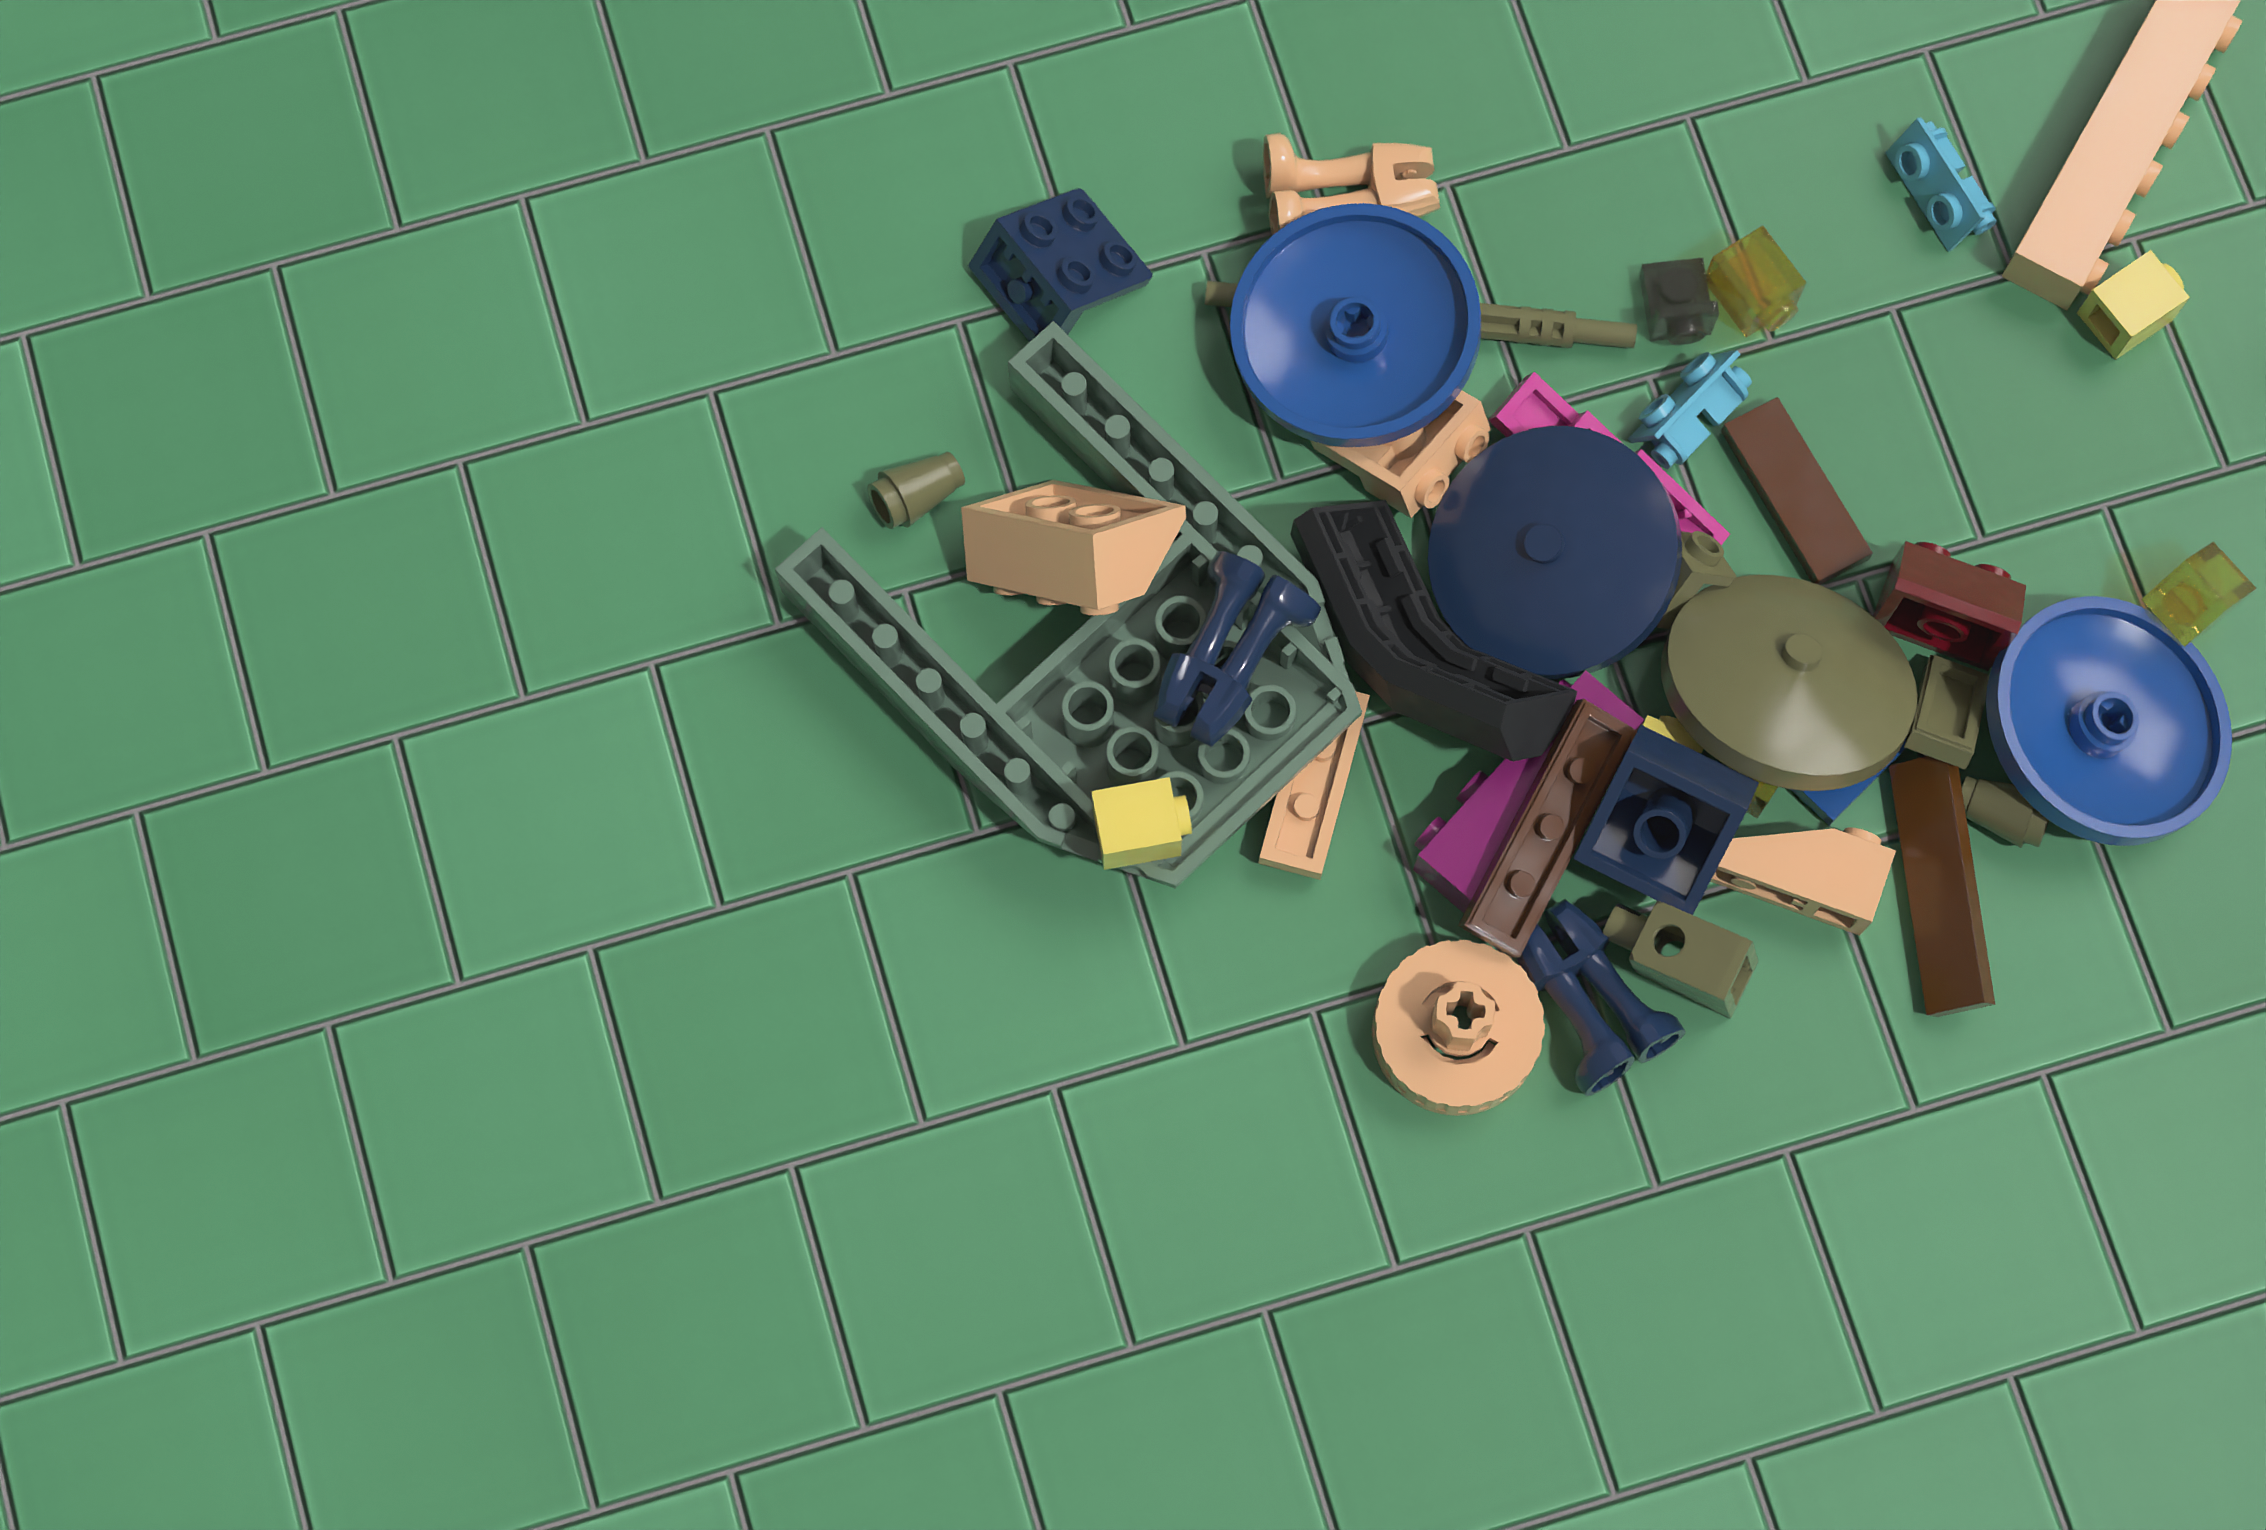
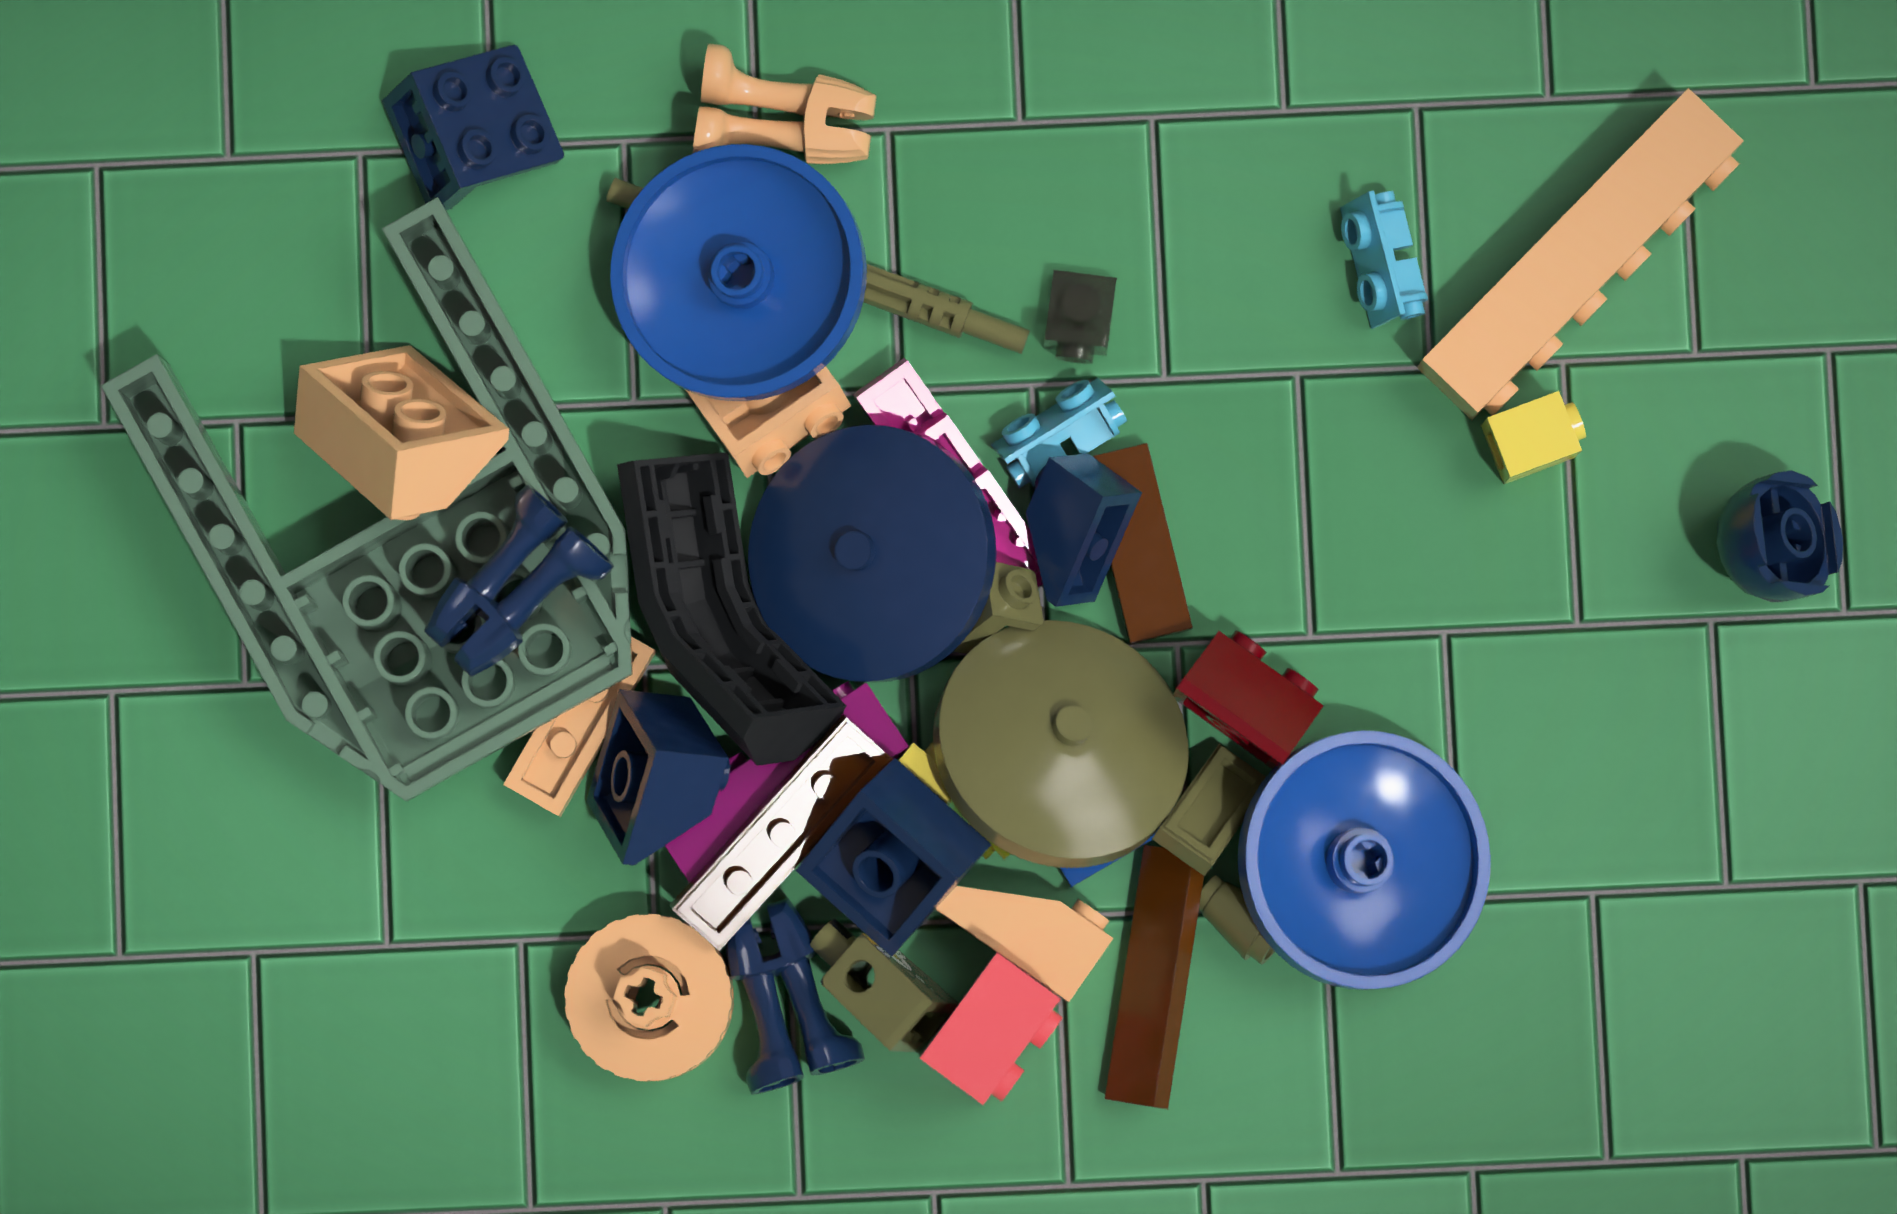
camera: 20 degrees right, 10 degrees up
olive cone [868,451,965,529] -> none
light yellow brick [1091,777,1192,870] -> none
clear yellow brick [1703,225,1806,338] -> none
clear yellow brick [2141,541,2257,647] -> none
none -> slope [586,689,730,865]
none -> coral brick [920,952,1063,1105]
none -> dark blue slope [1026,454,1142,607]

